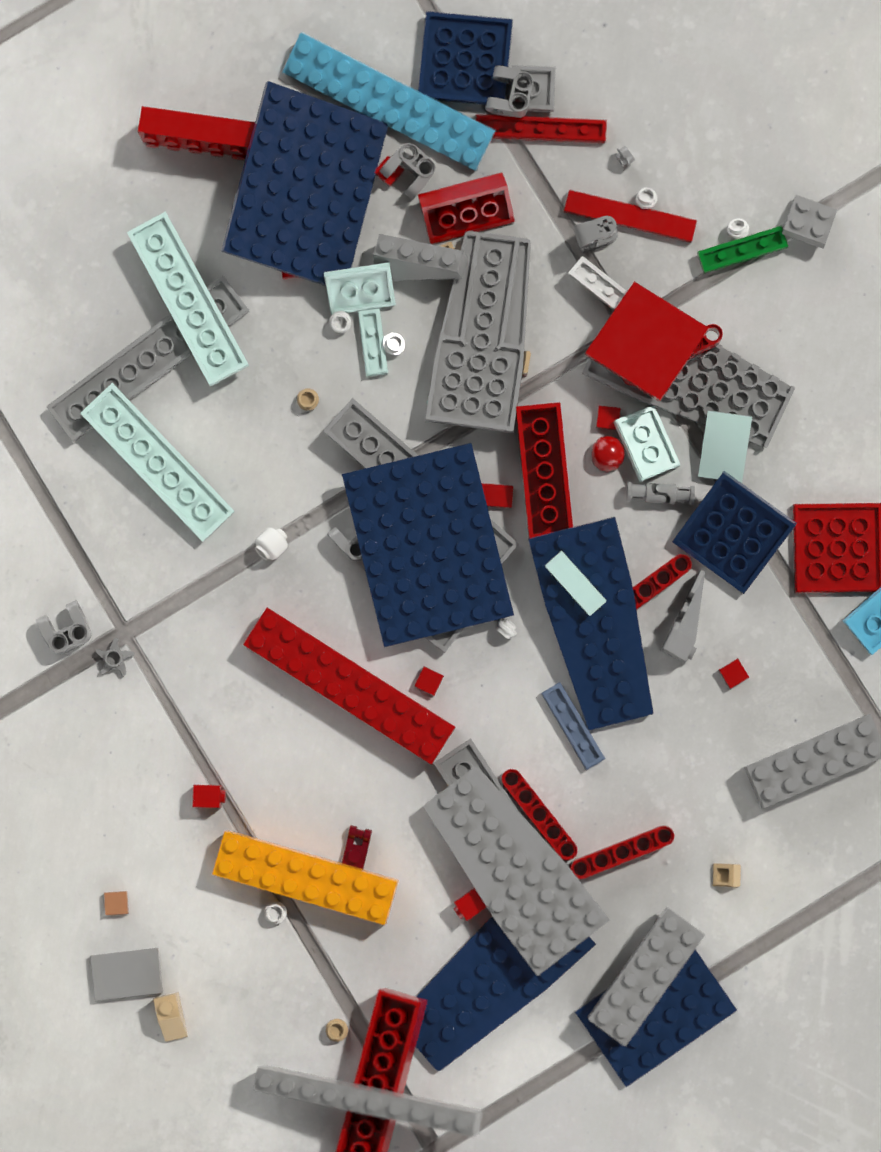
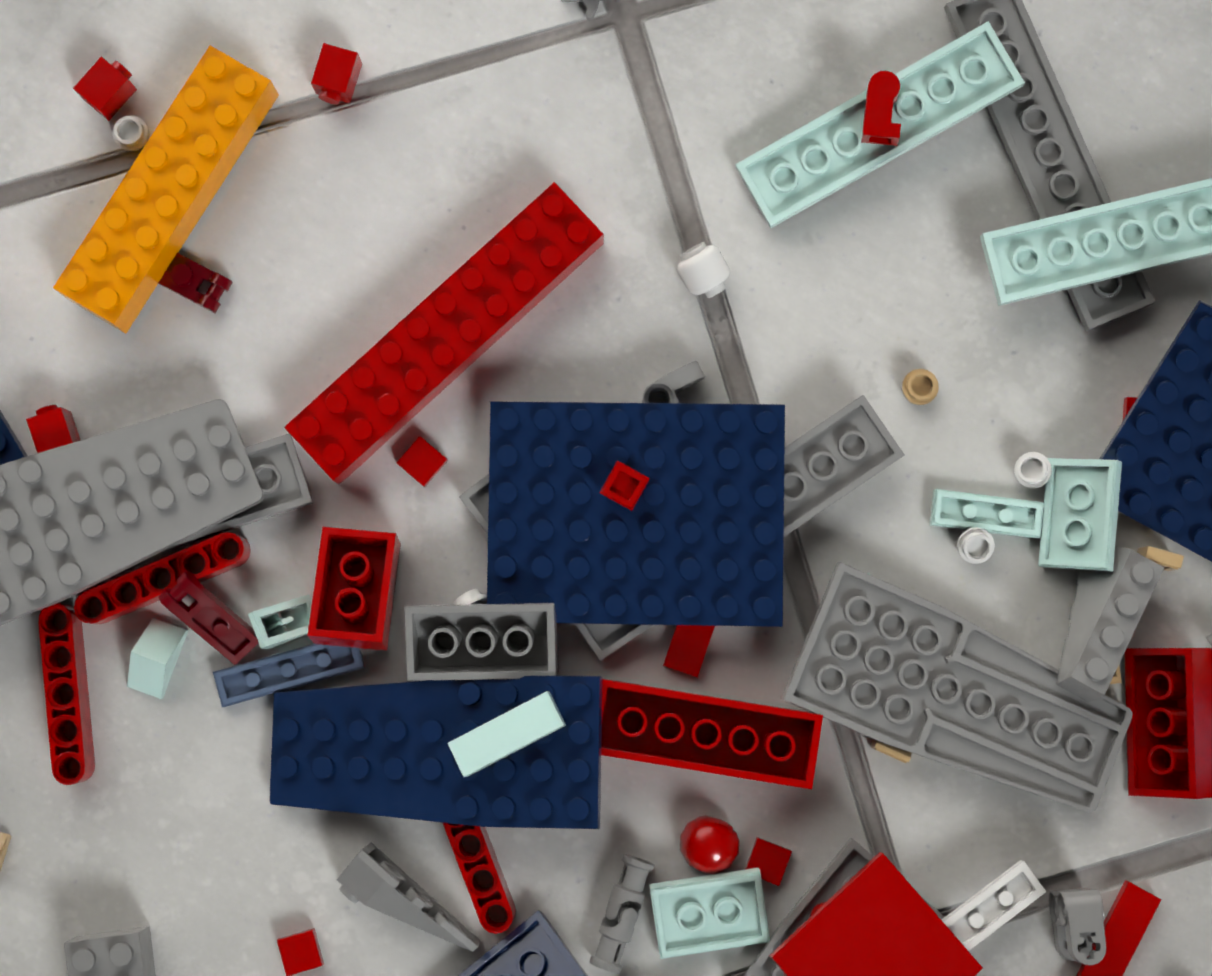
camera: 95 degrees right, 0 degrees up
none -> red brick [73,56,137,121]
none -> light aqua slope [127,618,188,699]
none -> dark red plate [159,571,259,665]
none -> light aqua slope [248,594,312,649]
none -> red brick [307,527,401,651]
none -> light grey slope [405,603,559,681]
none -> red tile [599,460,650,511]
none -> red leg [861,71,901,146]
none -> tan tile [1137,546,1184,571]

